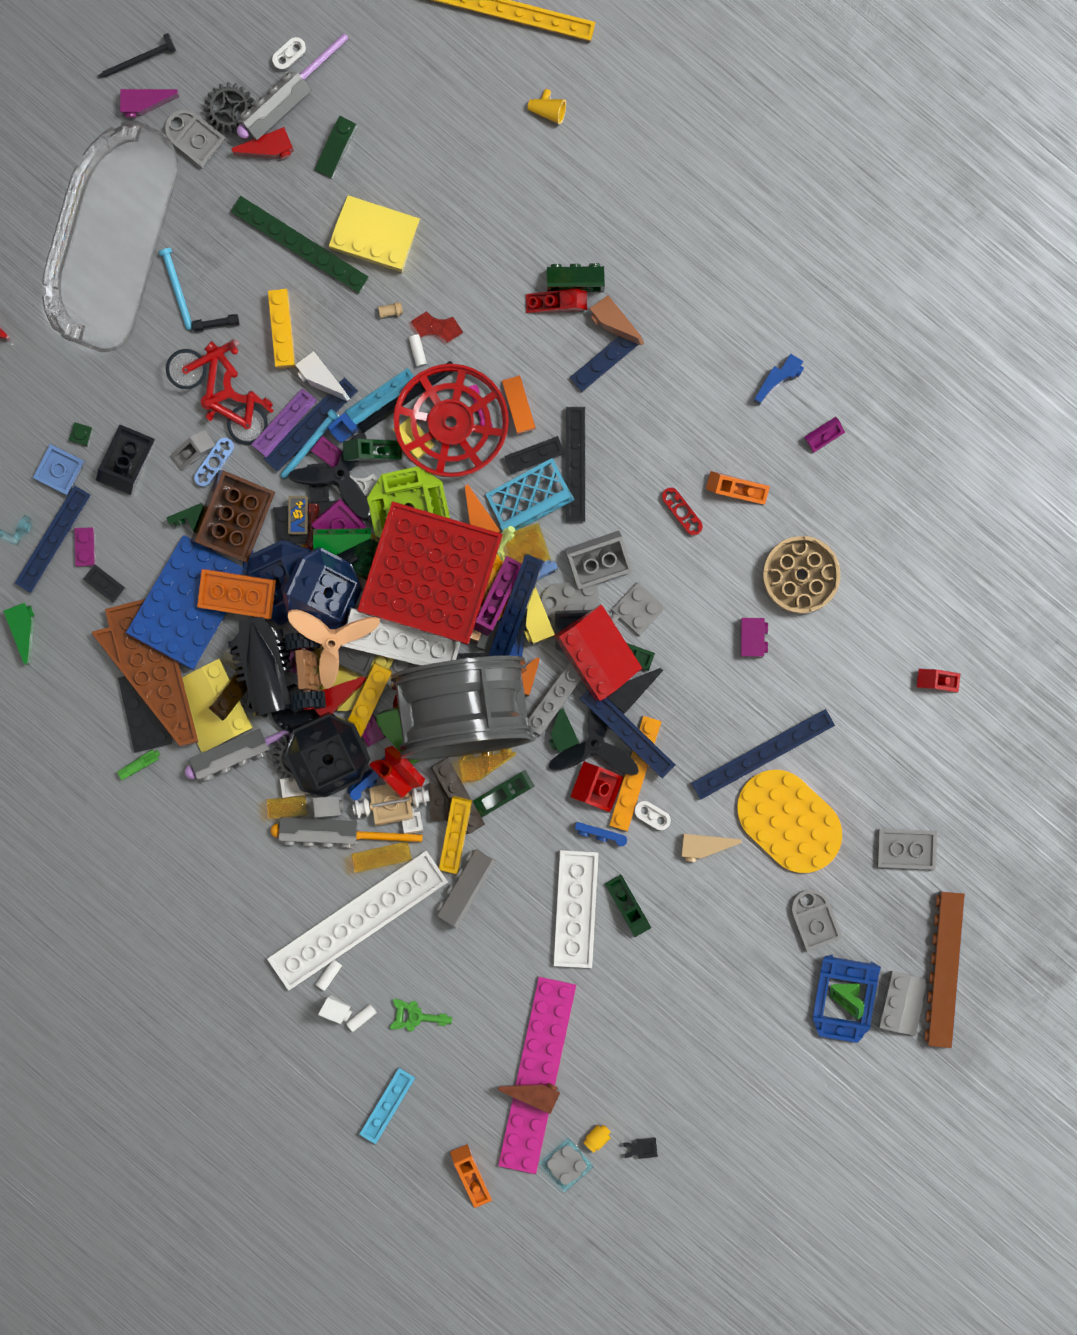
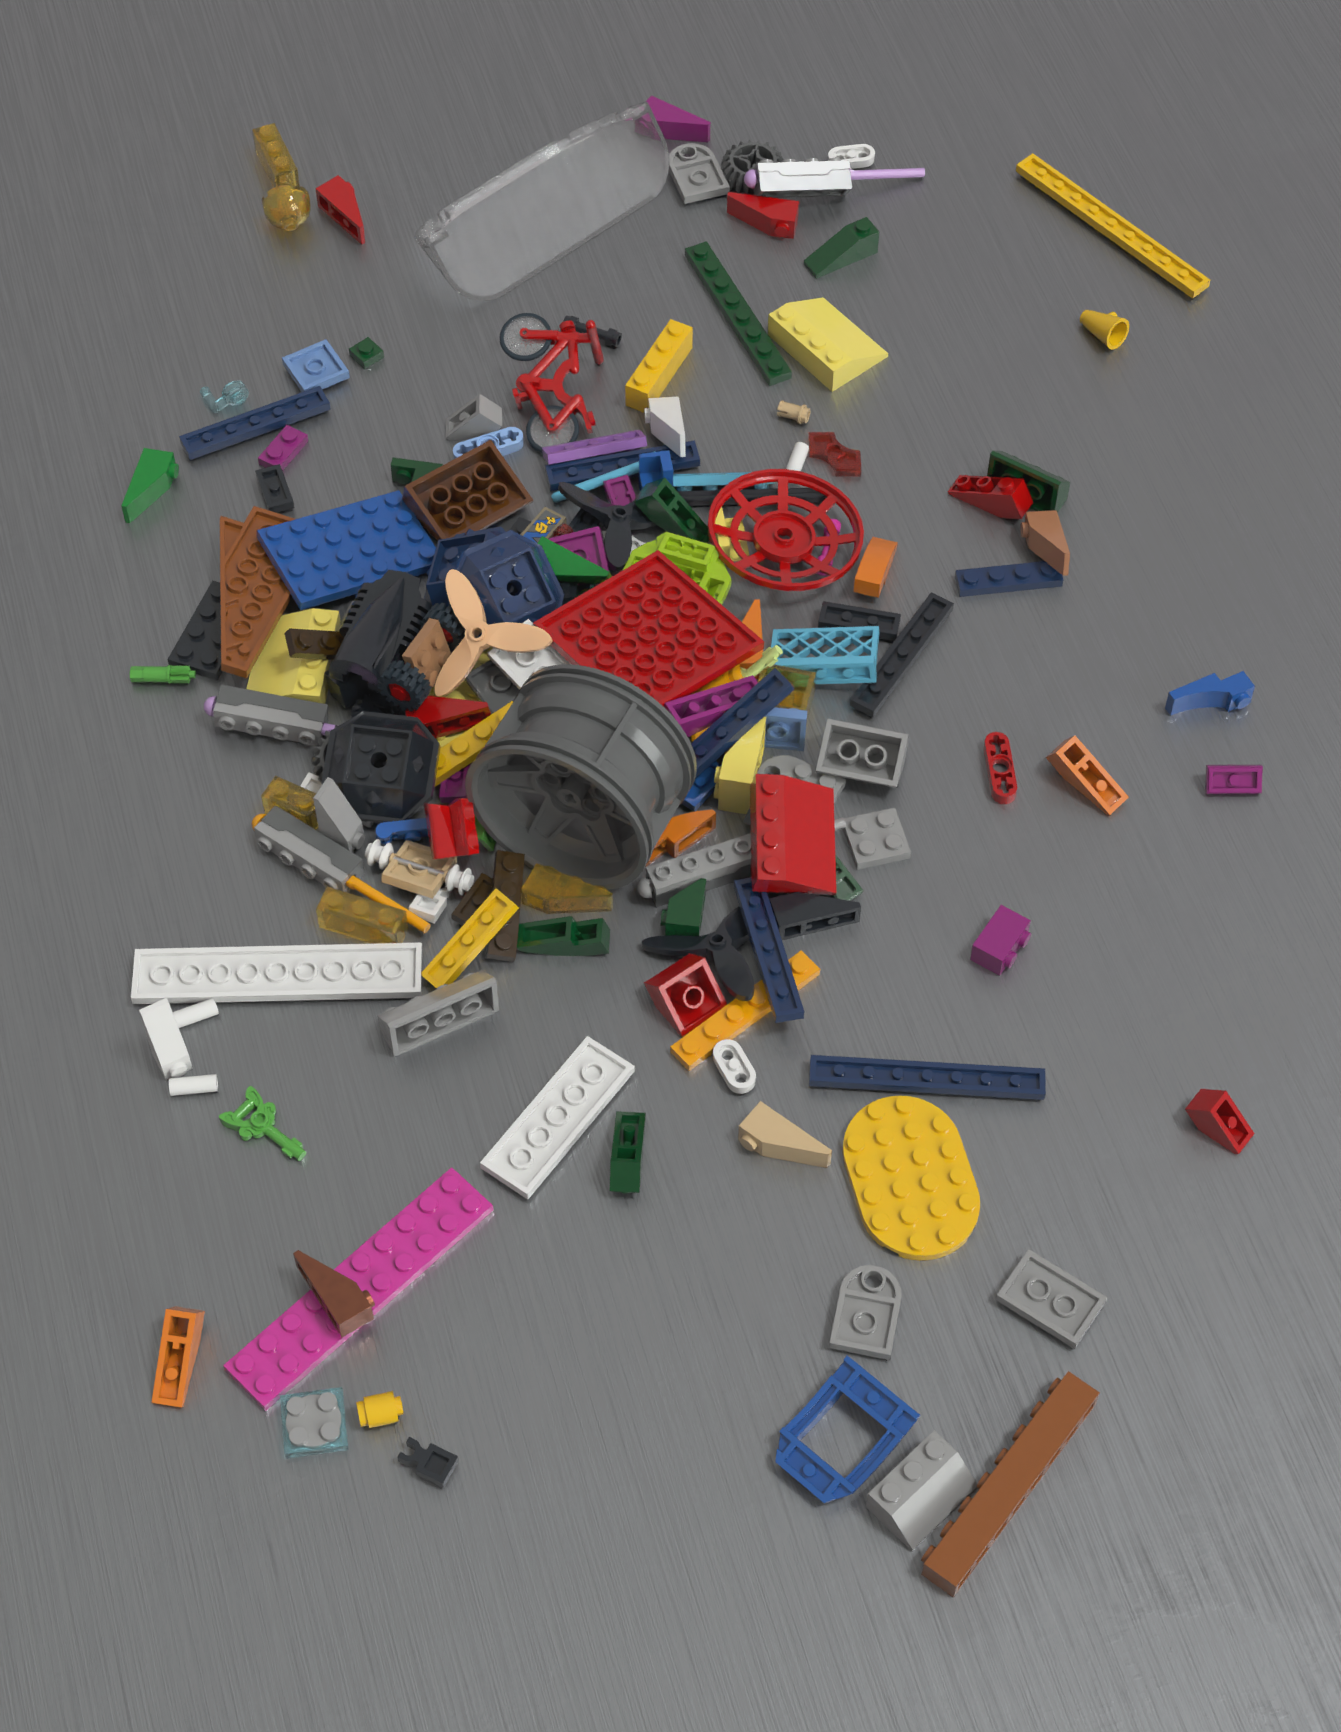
camera: 30 degrees right, 30 degrees down
black slope [96,425,155,495] -> none
black piece [98,33,176,78] -> none
medium azure bar [158,248,193,330] -> none
orange plate [197,569,276,619] -> none
medium azure plate [359,1068,416,1144] -> none
blue plate [575,822,627,846] -> none
tan brick [762,536,840,614] -> none
bright green slope [830,984,864,1020] -> none

